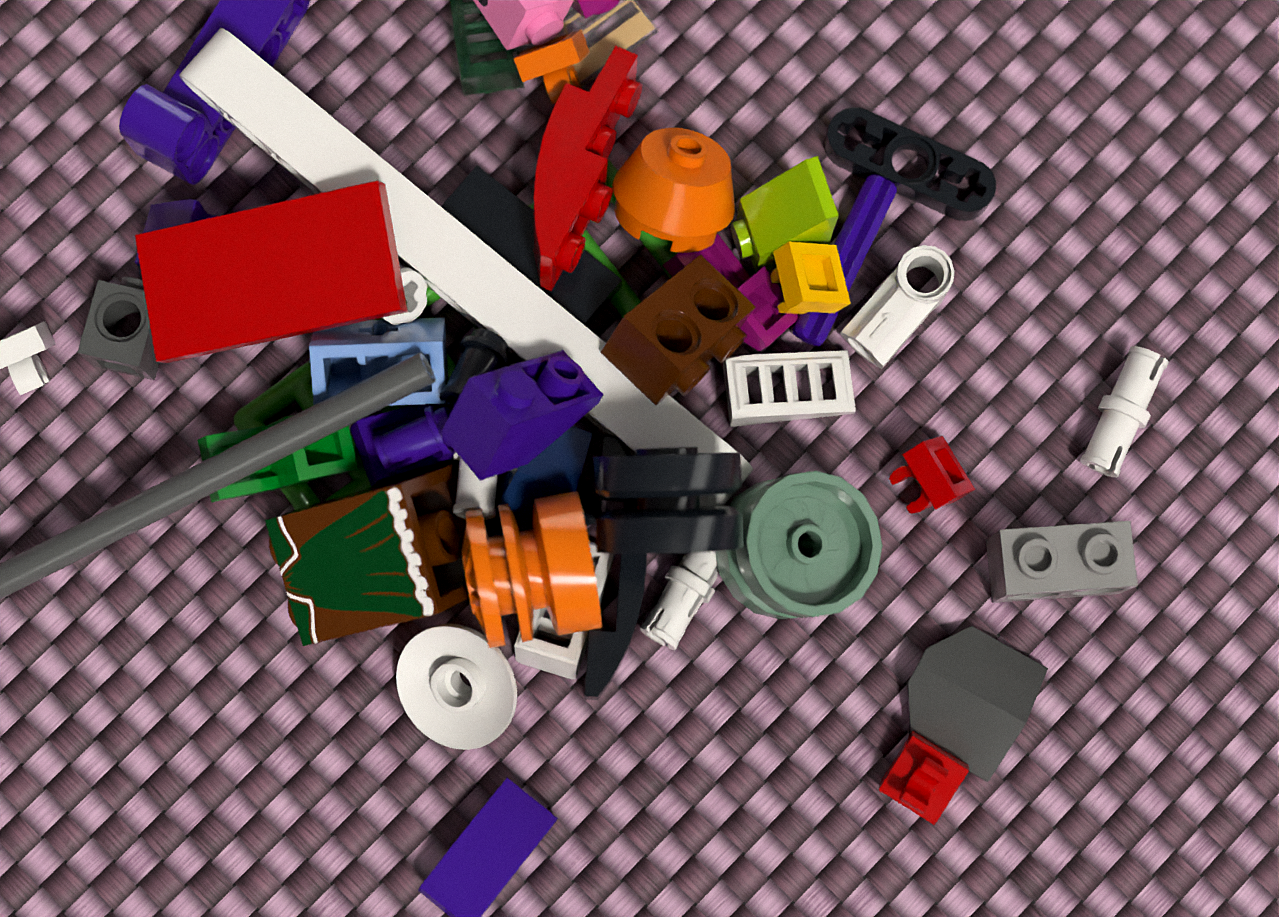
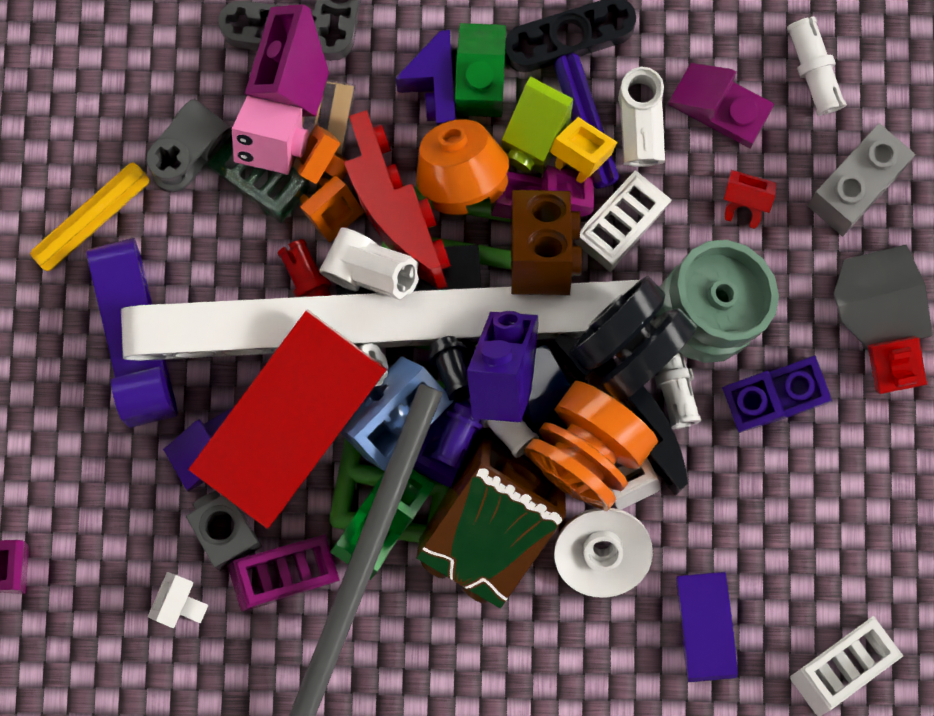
camera: 40 degrees left, 0 degrees up
none -> magenta slope [228,534,340,612]
none -> red pin [277,239,331,297]
none -> orange tile [300,175,365,243]
none -> white piece [319,228,419,300]
none -> dark purple slope [396,30,455,126]
none -> green slope [455,23,506,118]
none -> magenta slope [668,63,775,149]
none -> dark purple slope [722,355,833,433]

